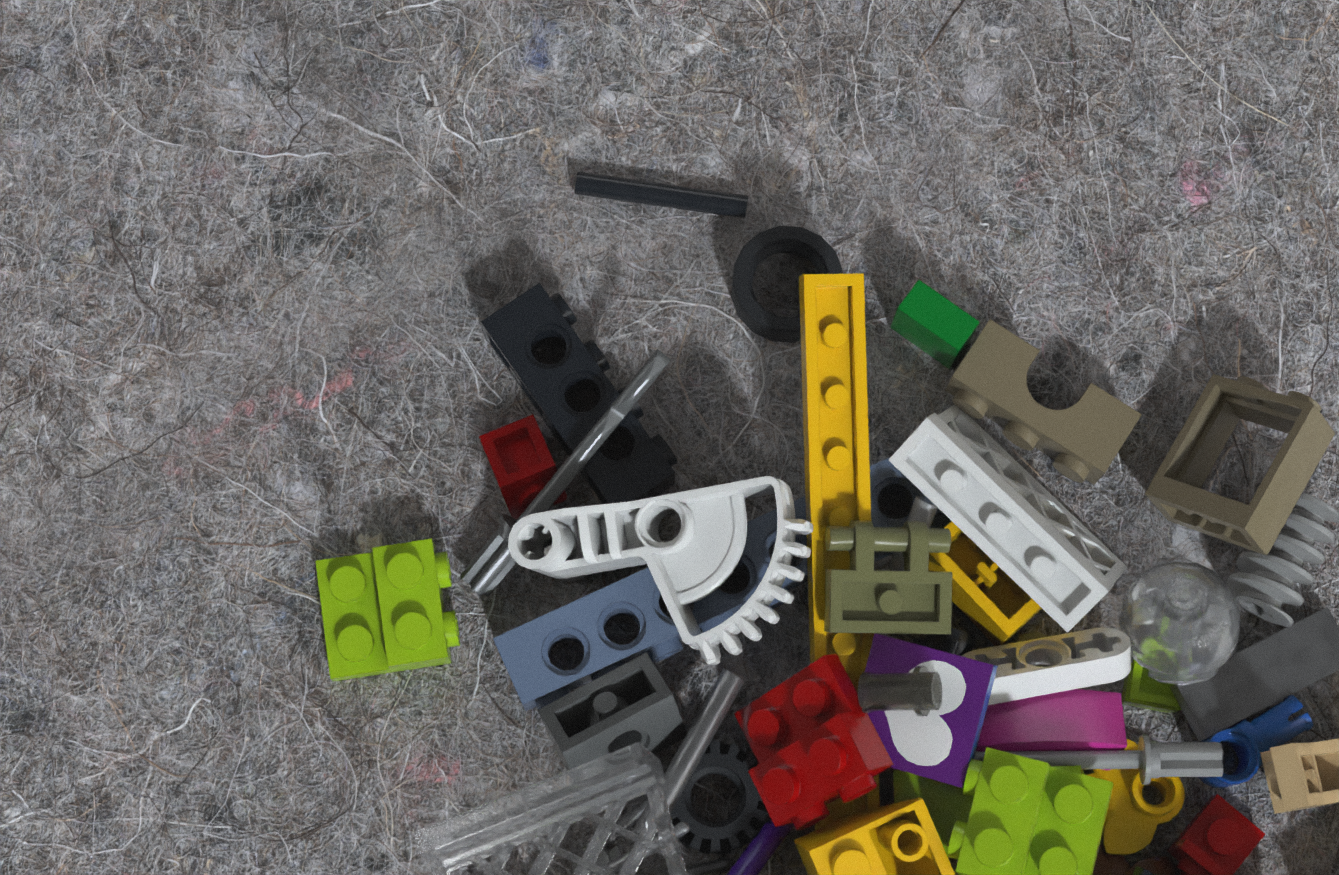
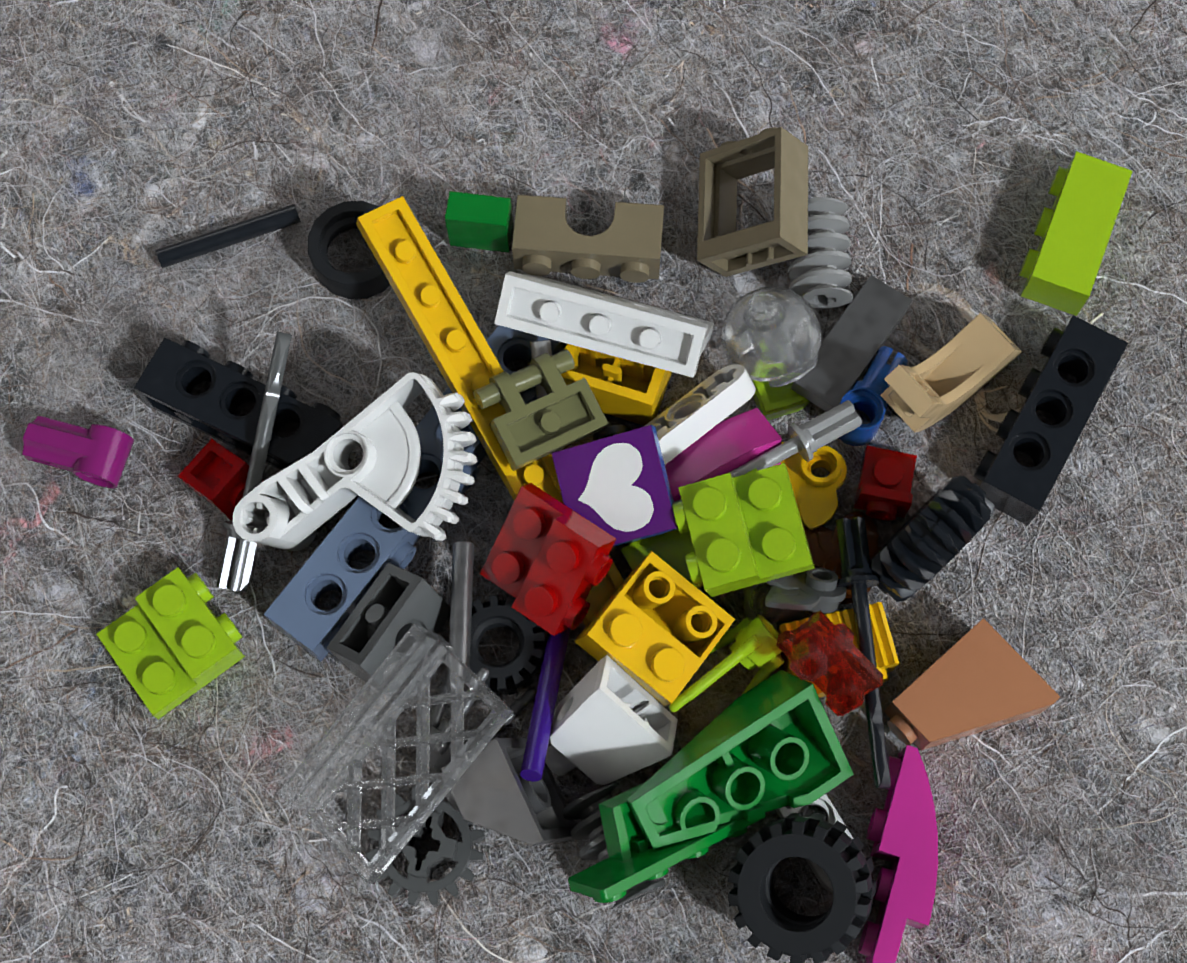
camera: 25 degrees left, 5 degrees down
clear smoke pin [858,666,942,717] -> none
none -> magenta piece [22,416,134,489]

